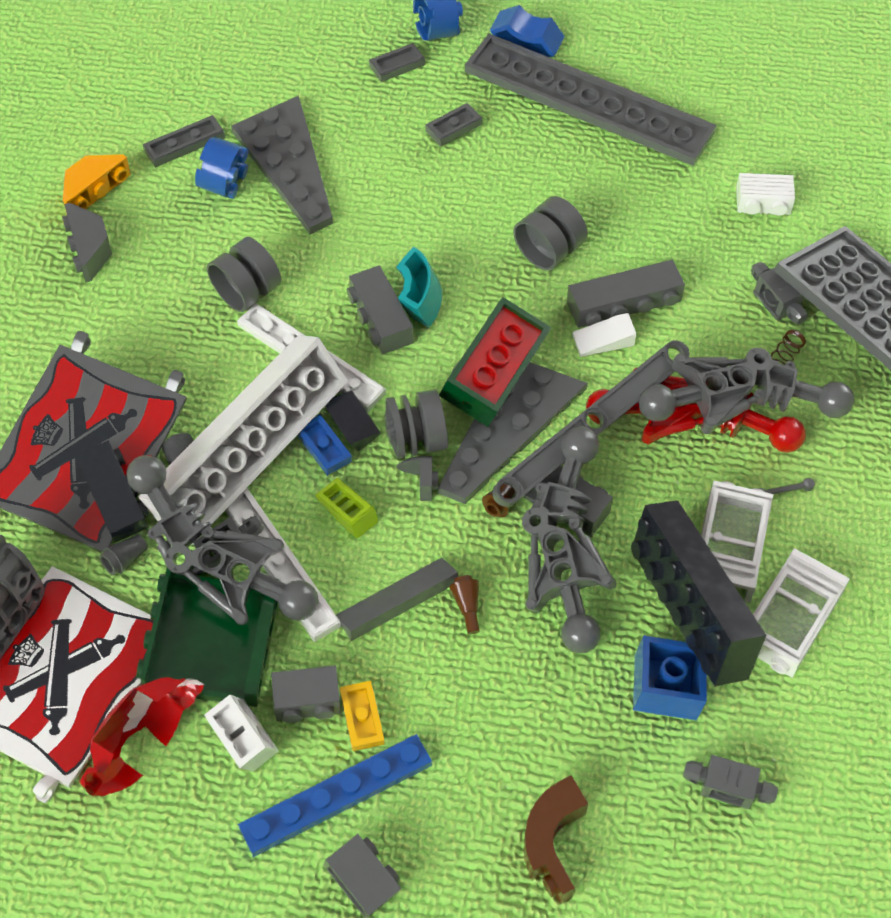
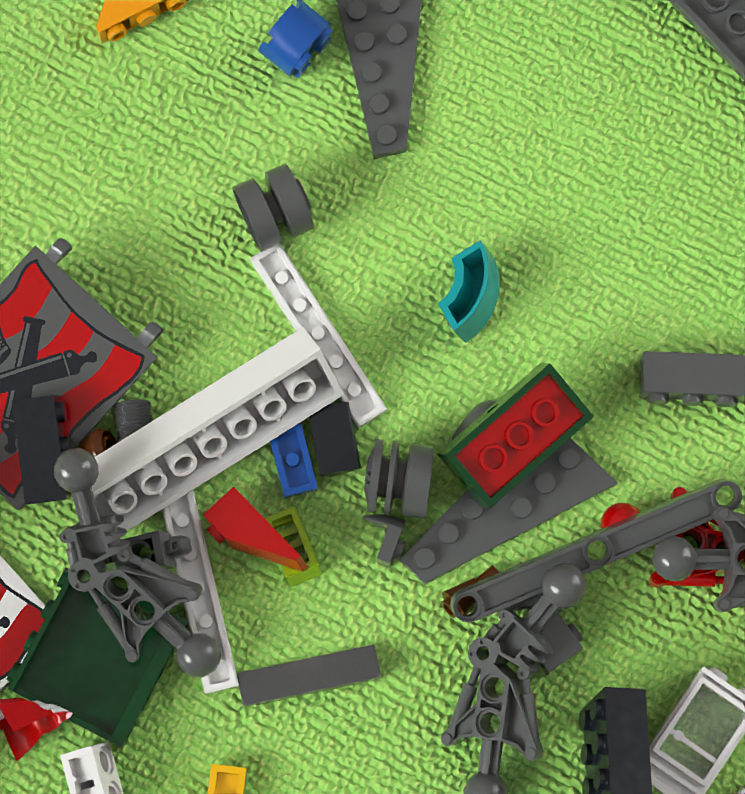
camera: 20 degrees right, 20 degrees up
dark grey slope [62,203,112,282] -> none
dark grey cone [99,534,147,575] -> none
dark grey brick [271,665,341,723] -> none
dark grey brick [346,265,413,355] -> none
dark grey plate [425,103,483,147] -> none
reddish brown cone [449,575,480,634] -> none
dark grey wheel [514,196,588,270] -> none
white slope [572,313,636,357] -> none
none -> red slope [203,487,308,572]

